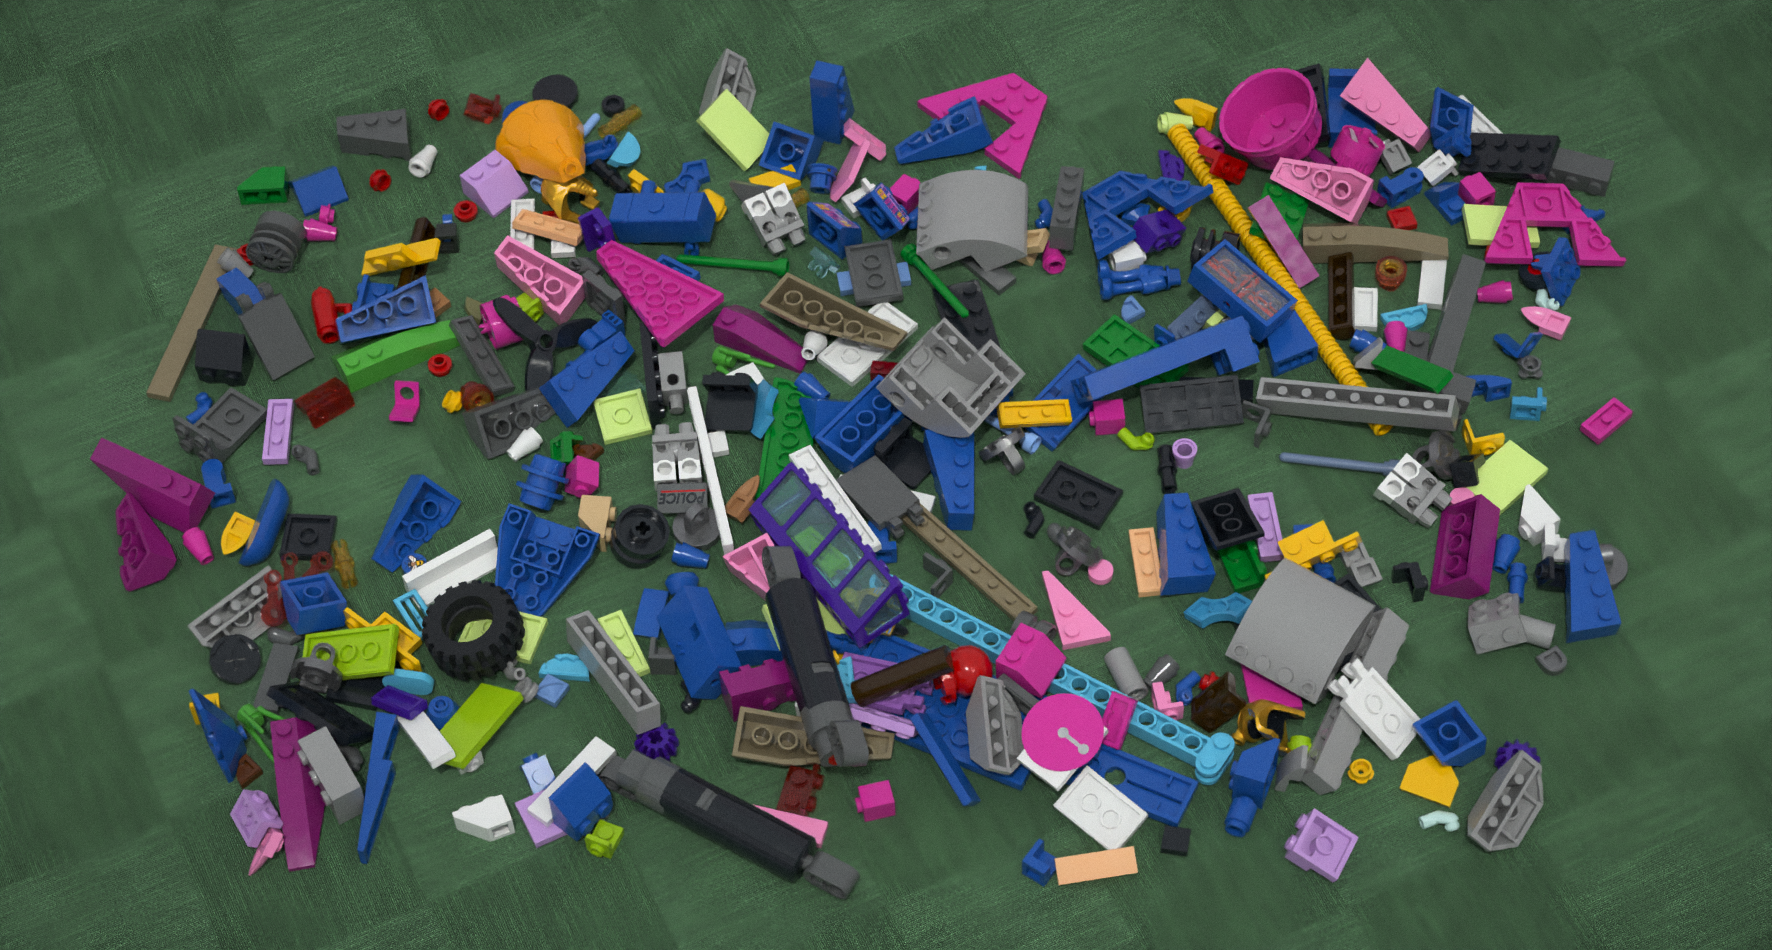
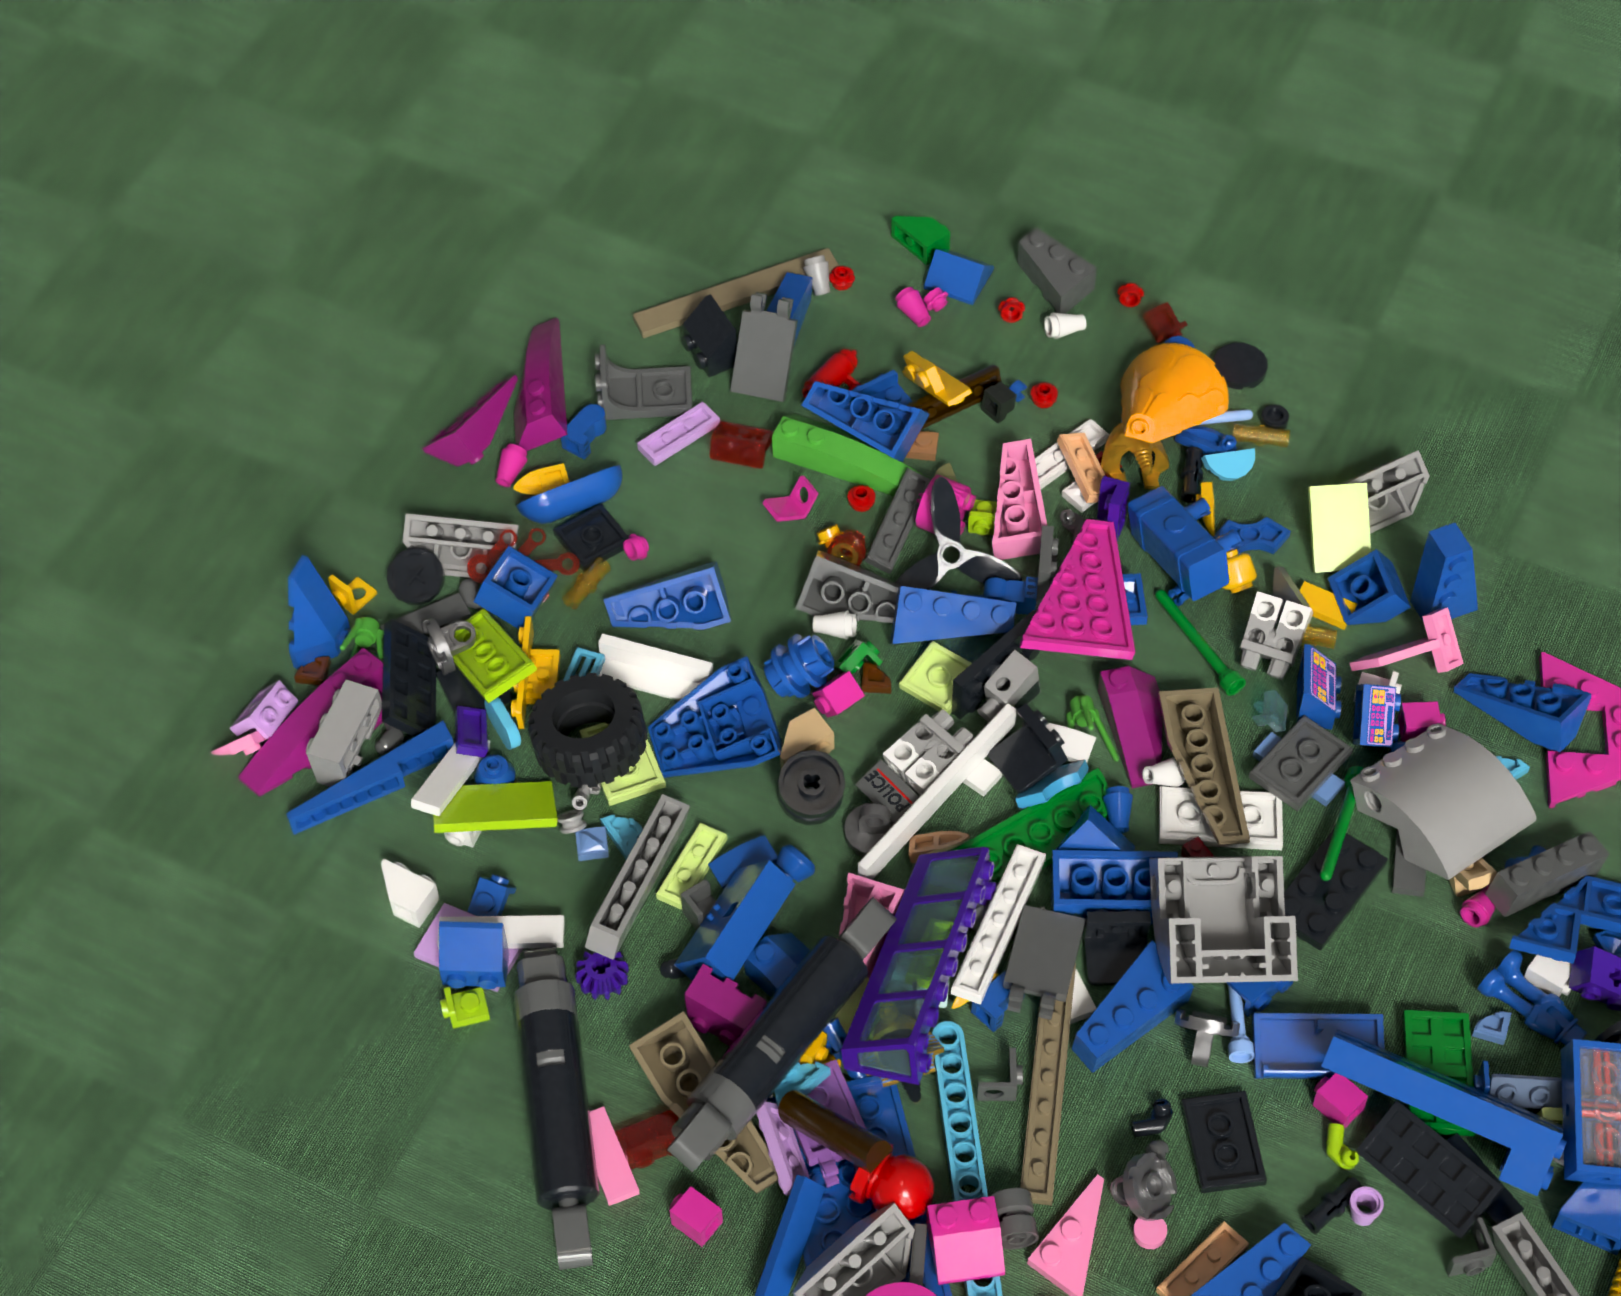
camera: 50 degrees right, 0 degrees up
blue arm [186,392,213,424] -> none
dark grey wheel [245,211,306,273] -> none
dark grey arm [291,444,320,475] -> none
tile [402,553,427,575] -> none
lavender slope [460,150,529,218] -> none
blue cone [671,542,710,569] -> none
blue piece [807,163,837,194] -> none
yellow tile [996,399,1073,429] -> none
none -> dark pink plate [623,533,649,561]

